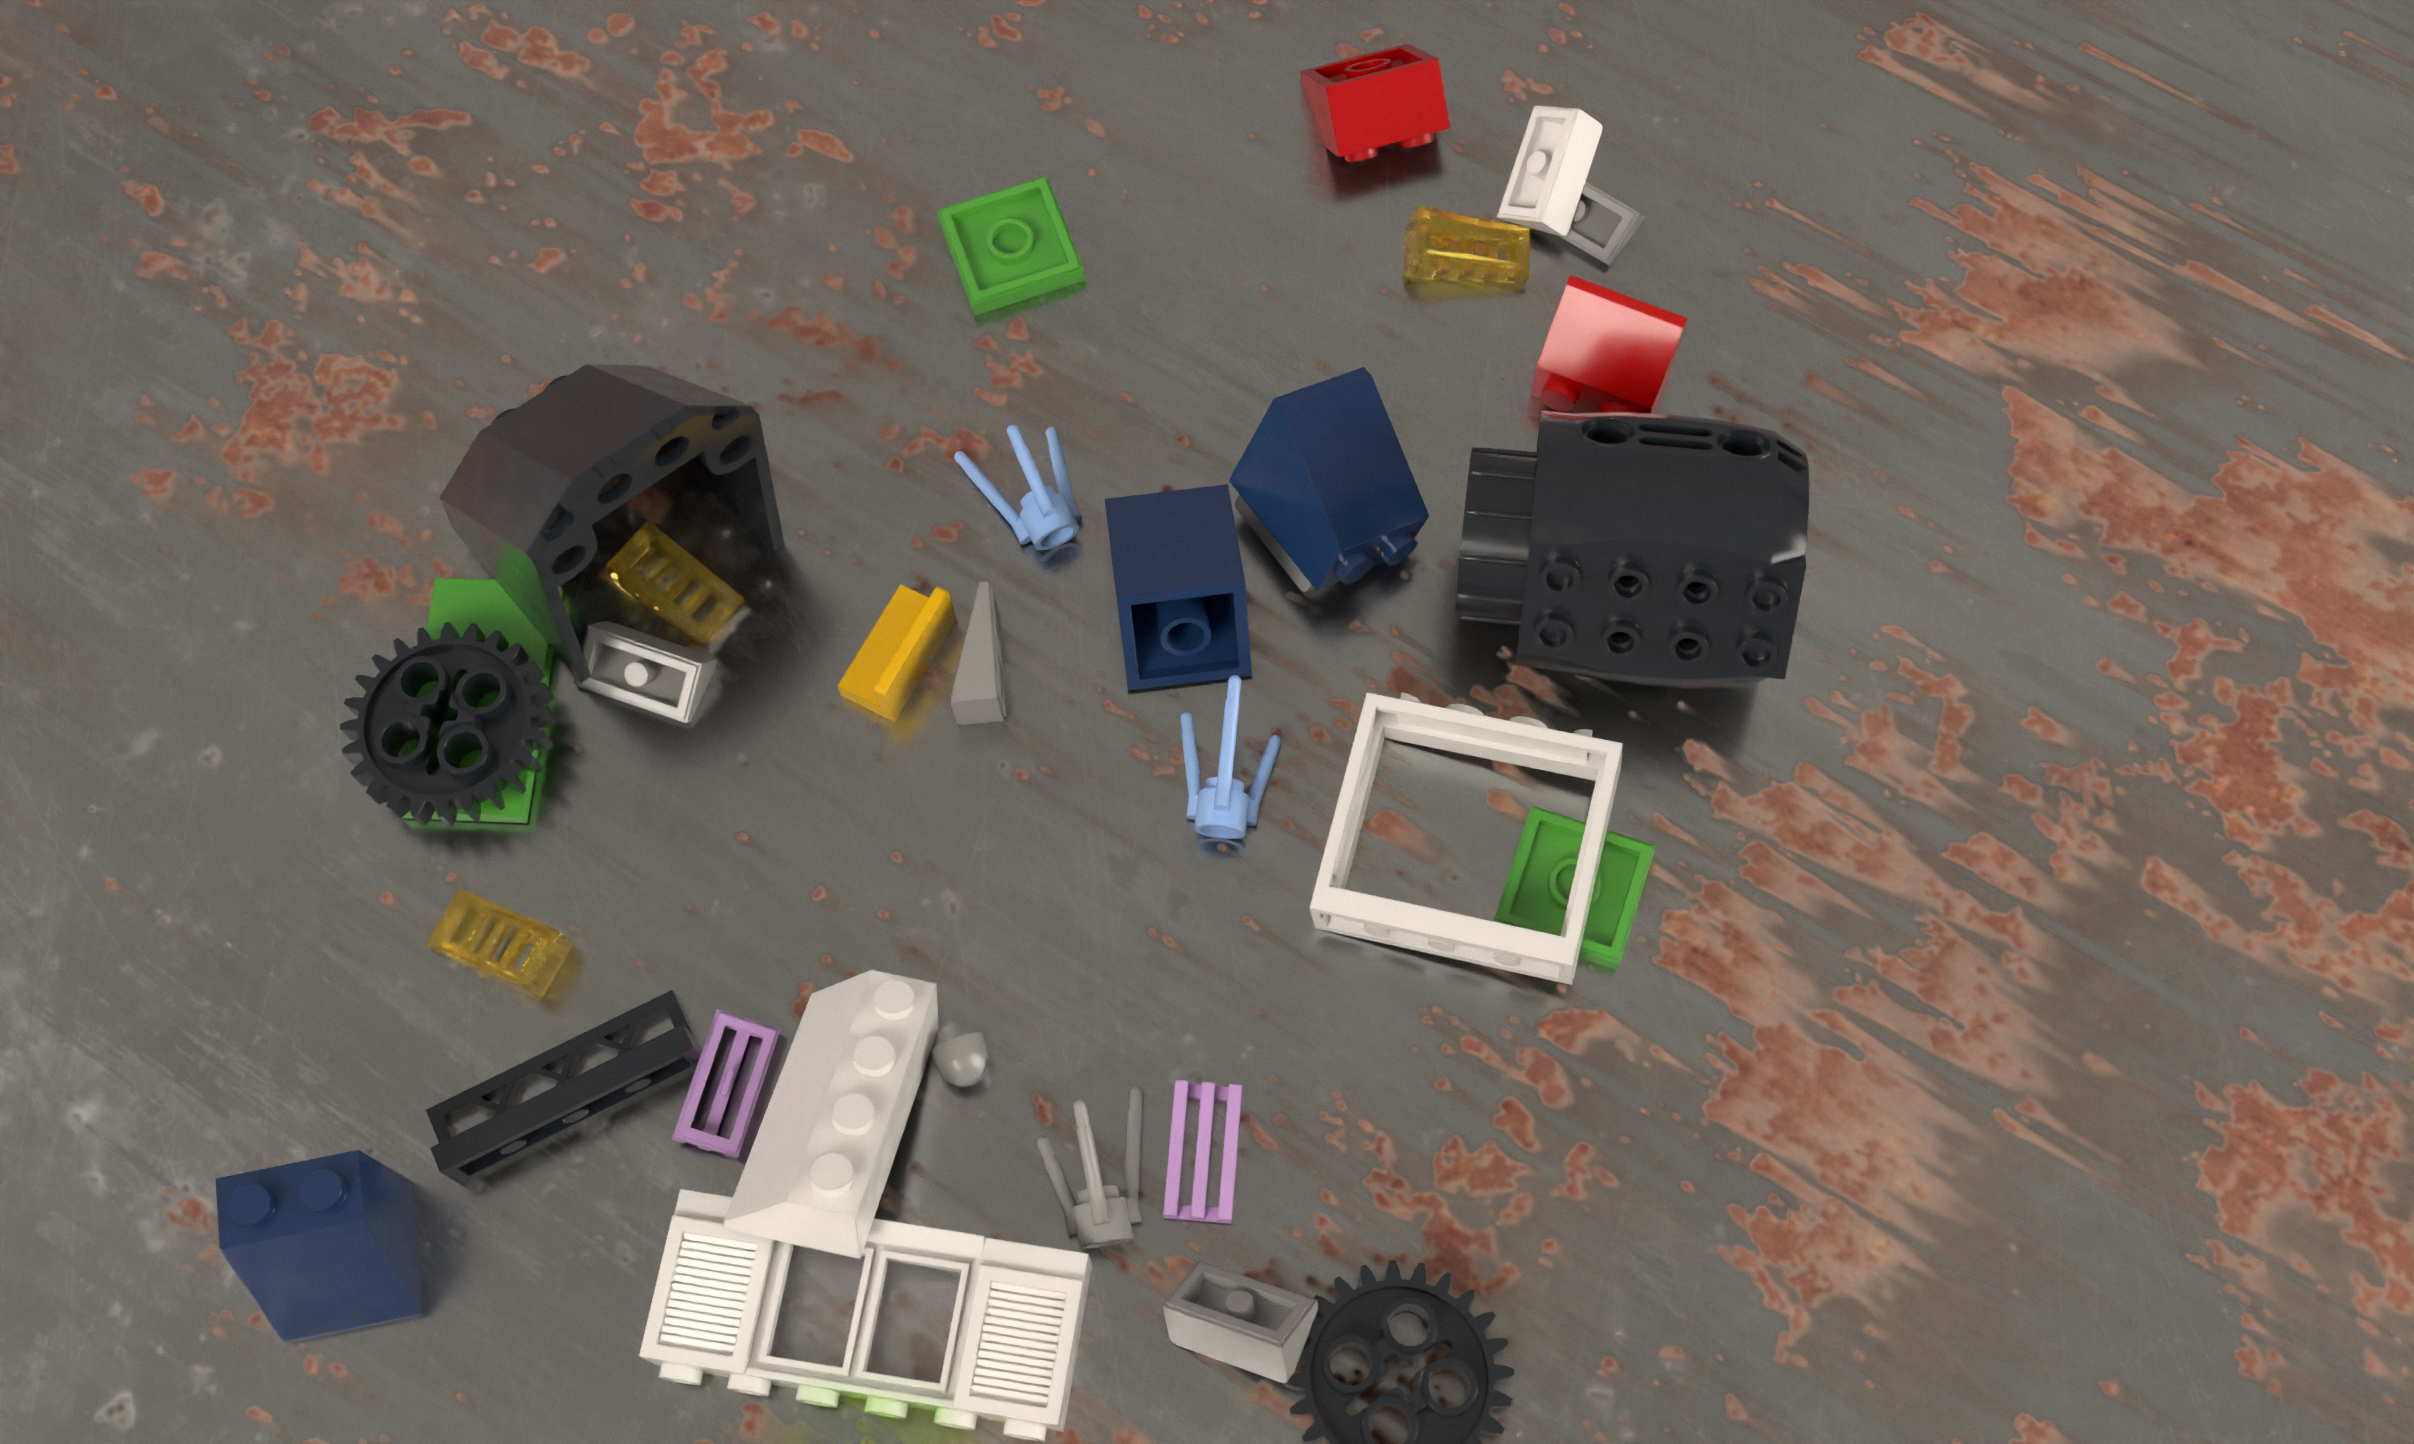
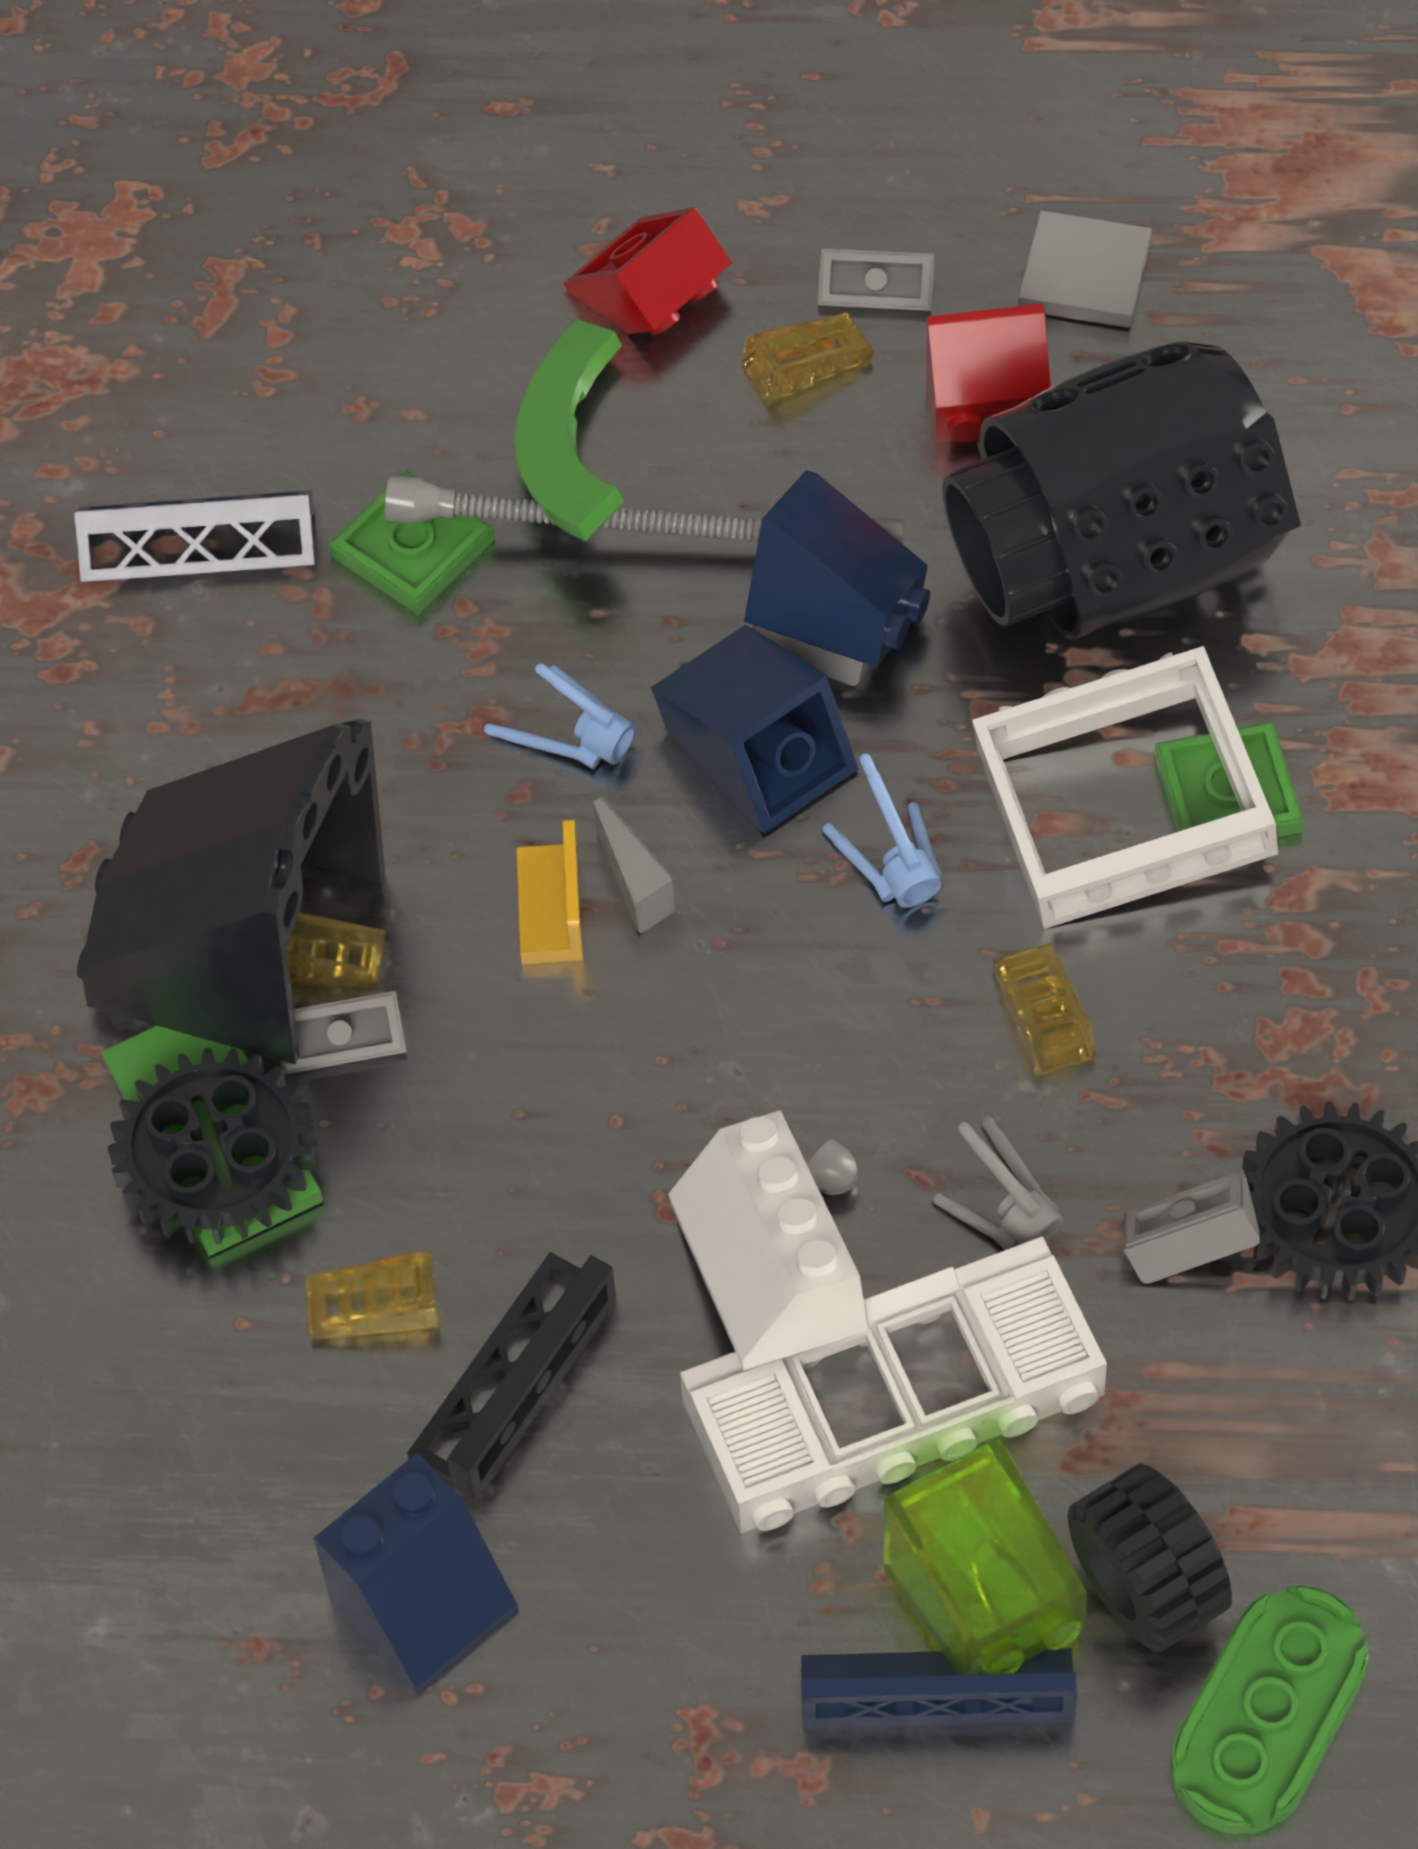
camera: 30 degrees left, 10 degrees down
lavender tile [671,1009,780,1159] -> none
lavender tile [1163,1080,1242,1224] -> none
white slope [1497,106,1602,236] -> none
none -> fence [74,490,316,582]
none -> light grey hose [385,475,905,544]
none -> bright green tile [514,319,624,541]
none -> clear yellow slope [993,942,1096,1075]
none -> light grey tile [1018,210,1152,328]

